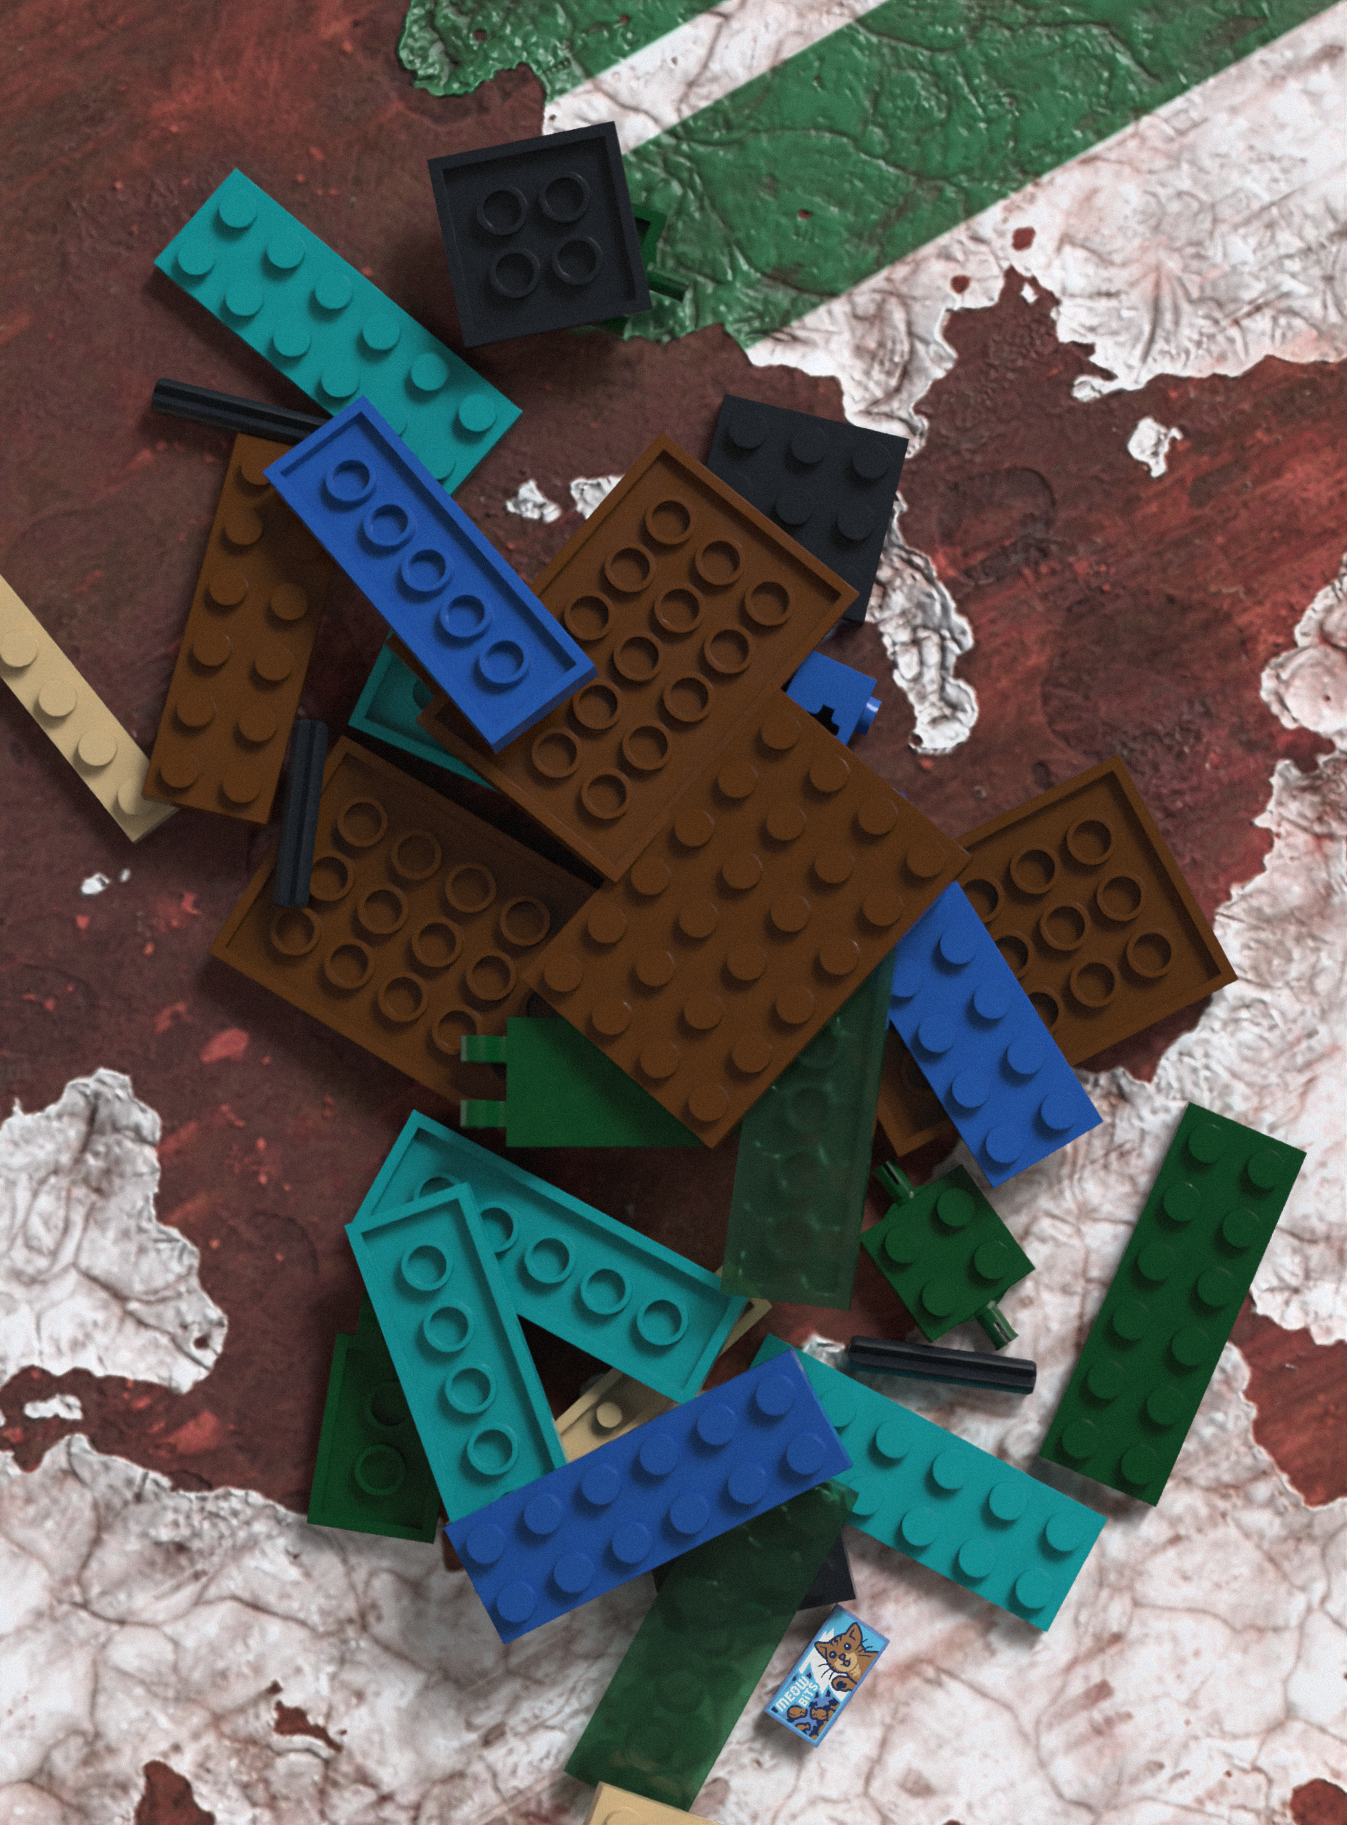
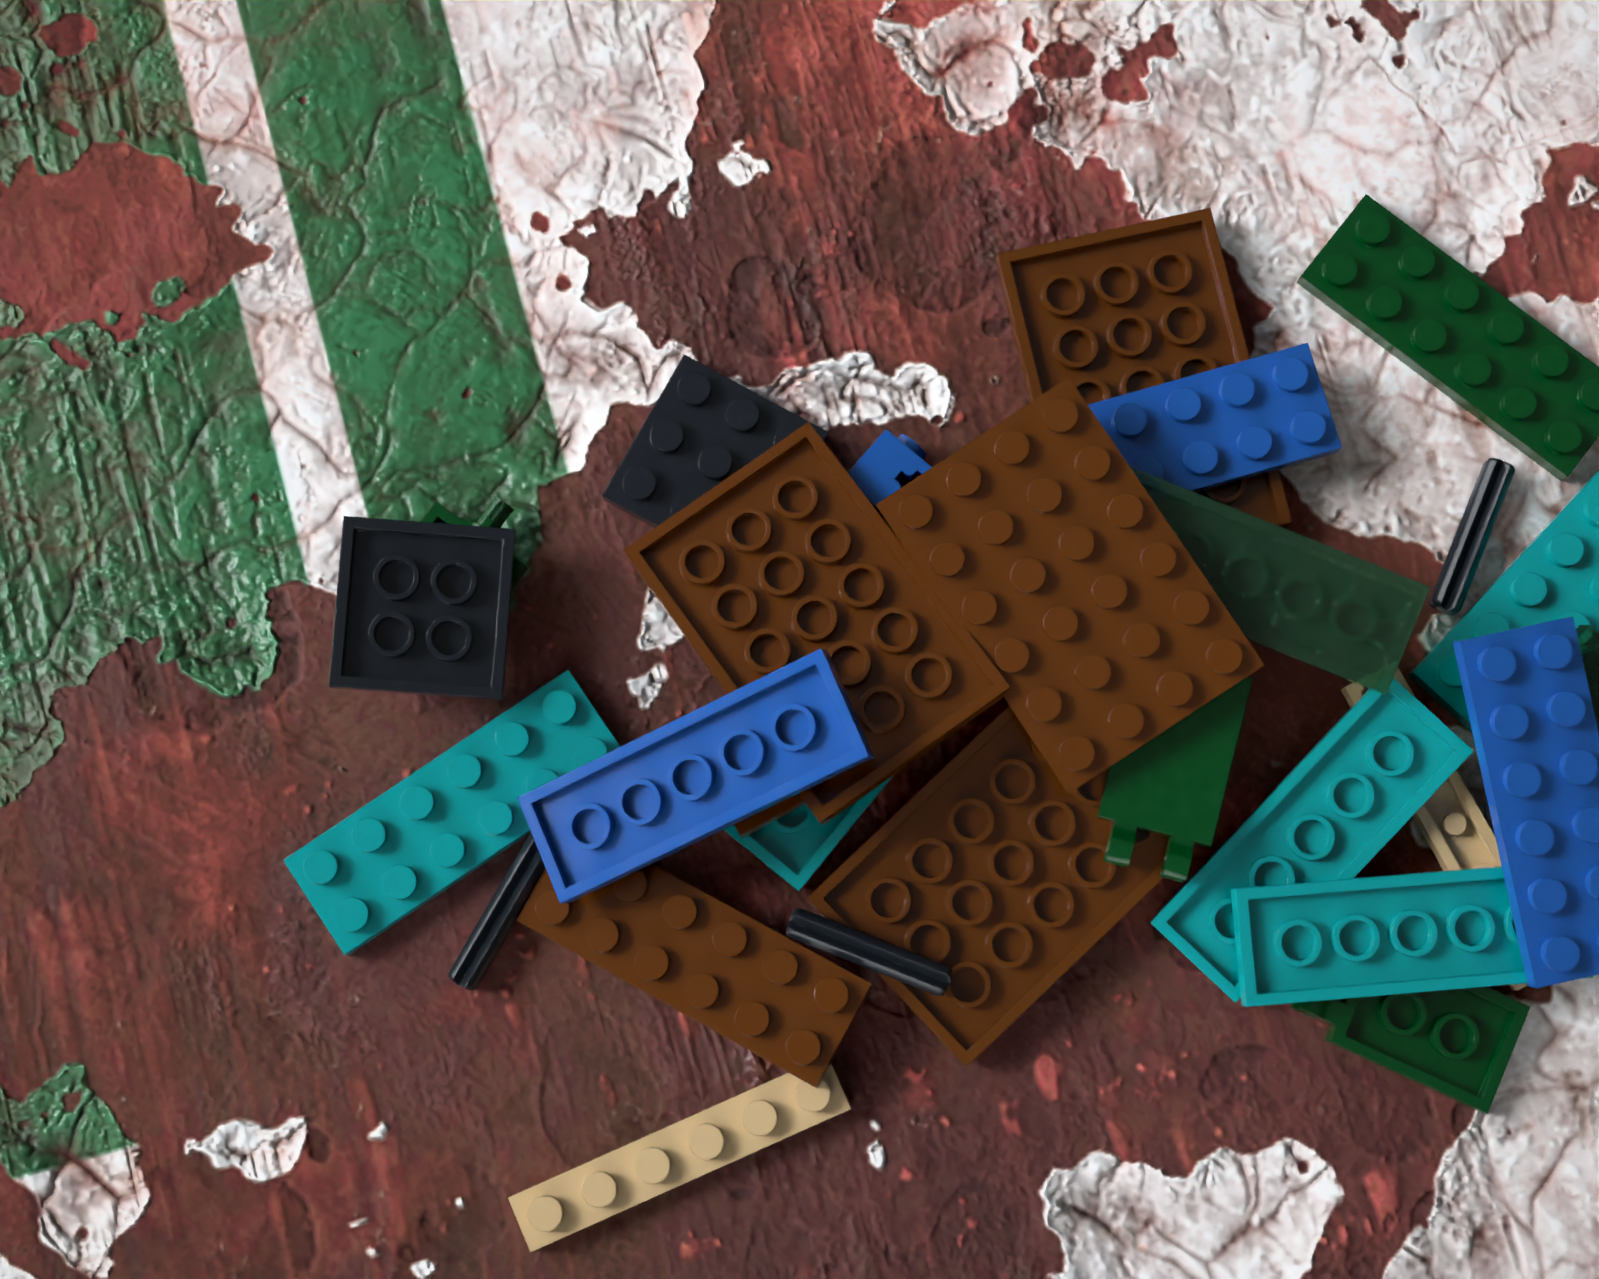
camera: 75 degrees left, 5 degrees down
dark green plate [855,1157,1036,1351] -> none

